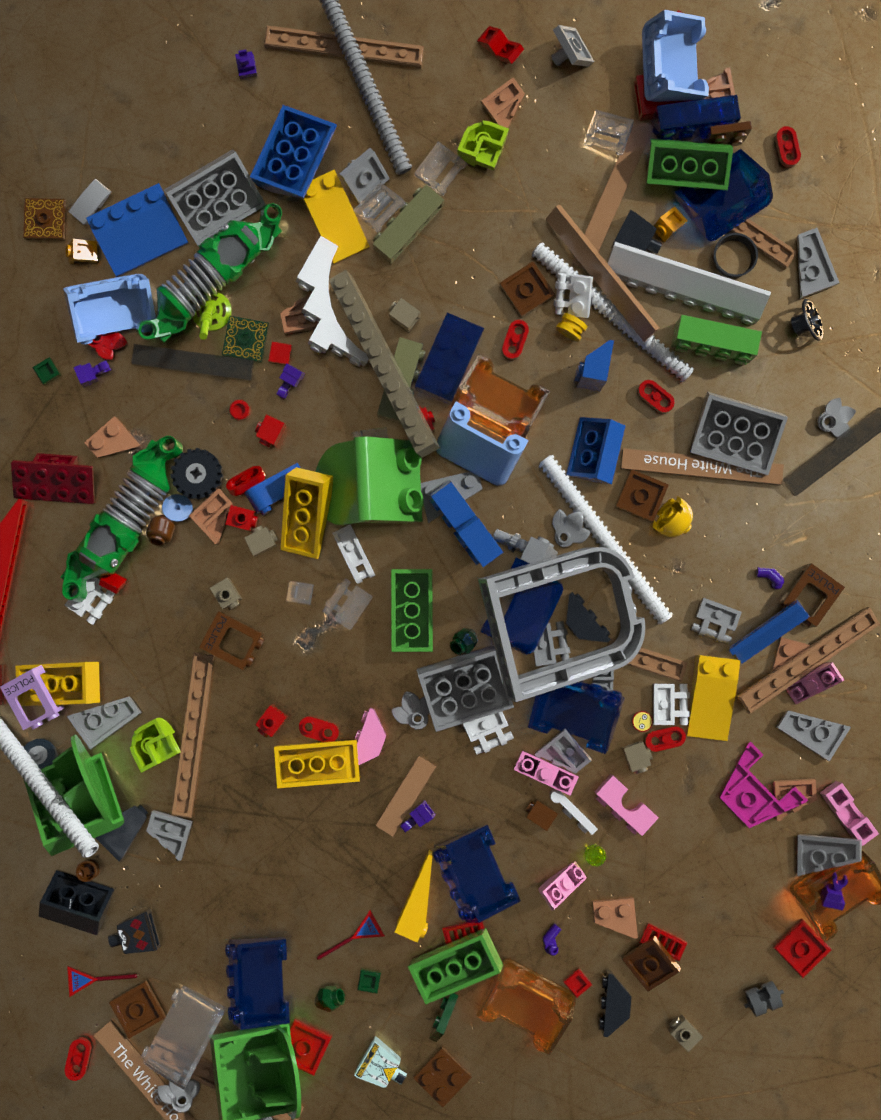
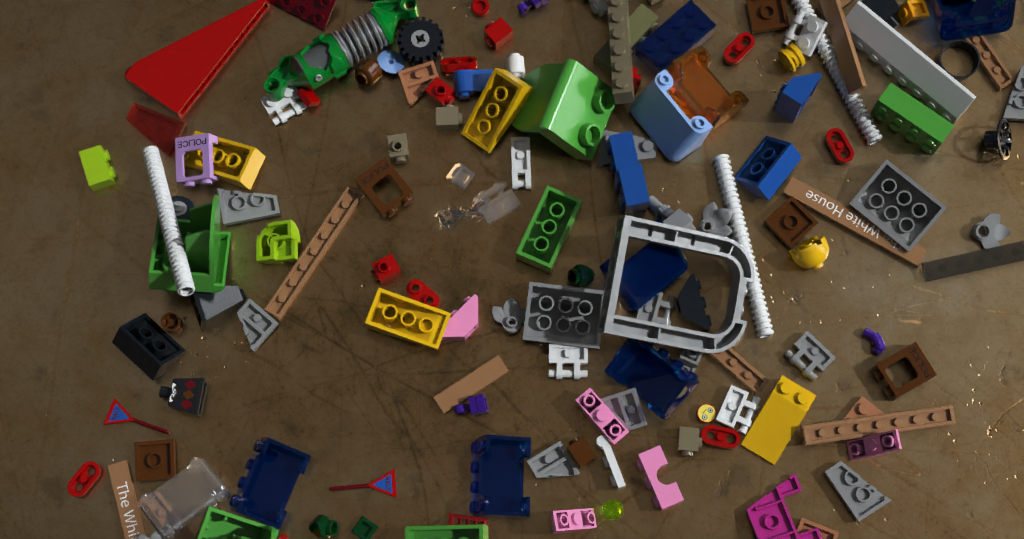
camera: 30 degrees right, 10 degrees down
yellow slope [394,850,432,942] -> none
blue fence [729,600,810,664] -> none
none -> white brick [505,53,525,80]
none -> light grey wing [527,441,580,479]

